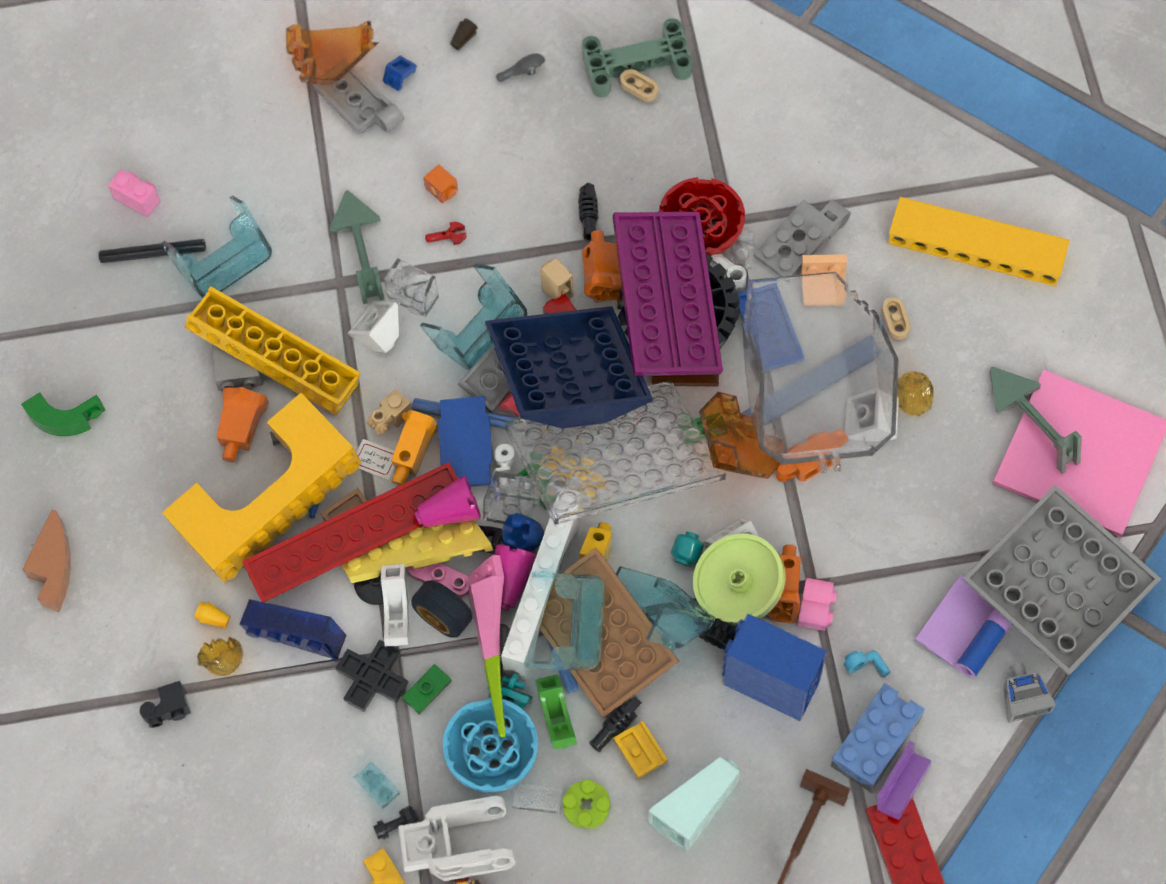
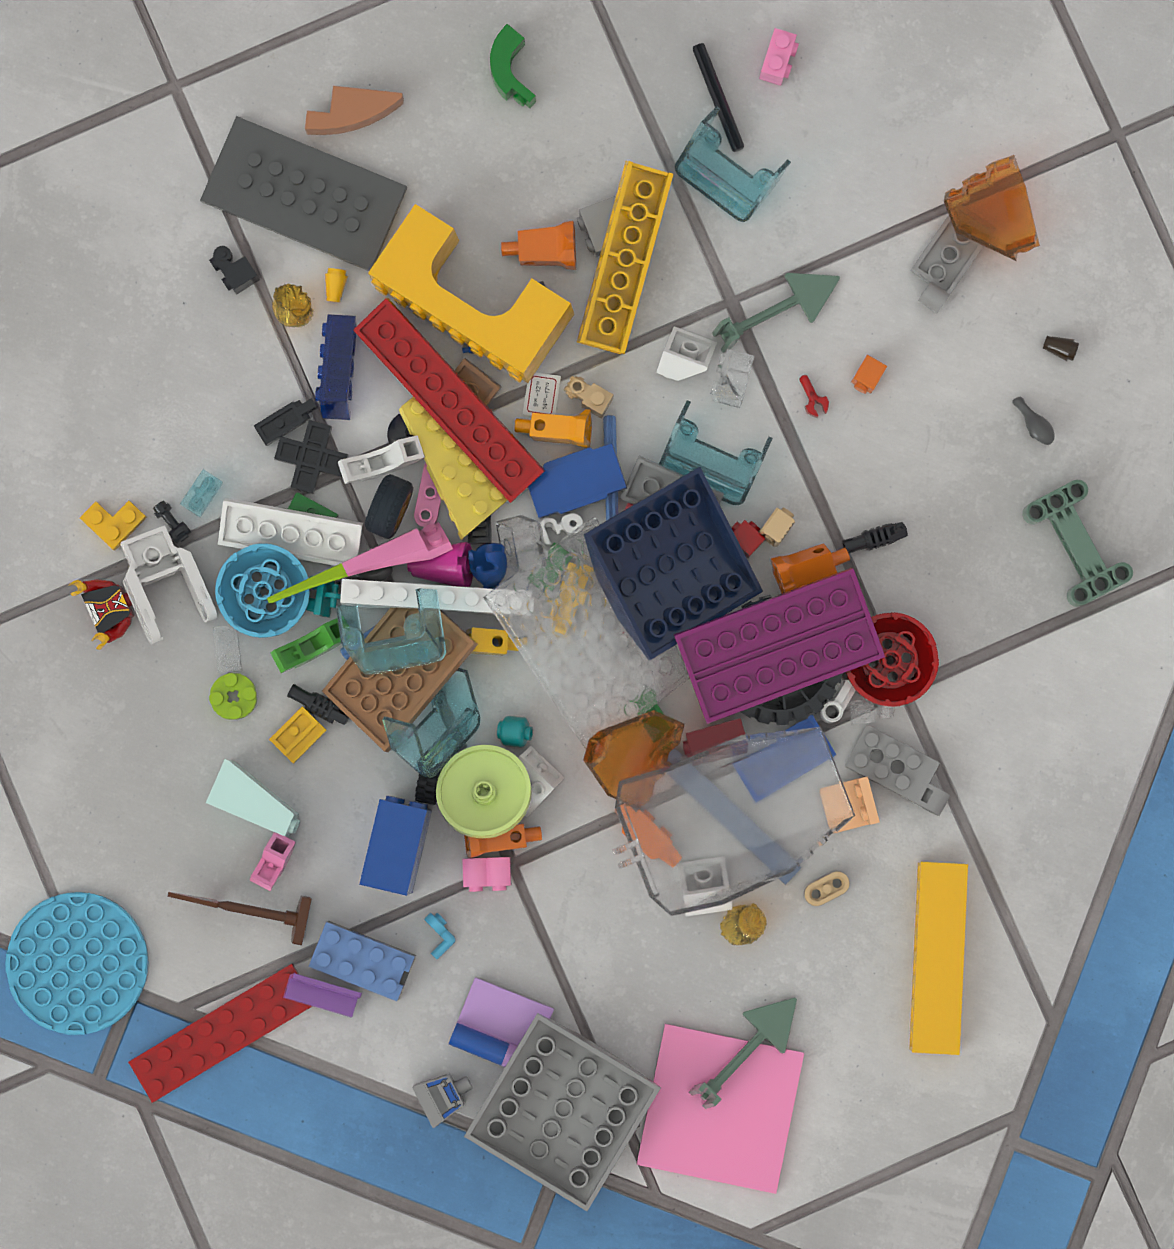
camera: 70 degrees right, 20 degrees up
blue bracket [383,56,417,91] -> none
dark pink cone [415,476,481,527] -> none
tan plate [620,69,658,102] -> none
none -> dark grey plate [200,116,407,271]
none -> white plate [218,498,363,566]
none -> bright pink brick [250,832,296,891]
none -> black hinge [254,398,318,446]
none -> dark red brick [682,718,747,764]

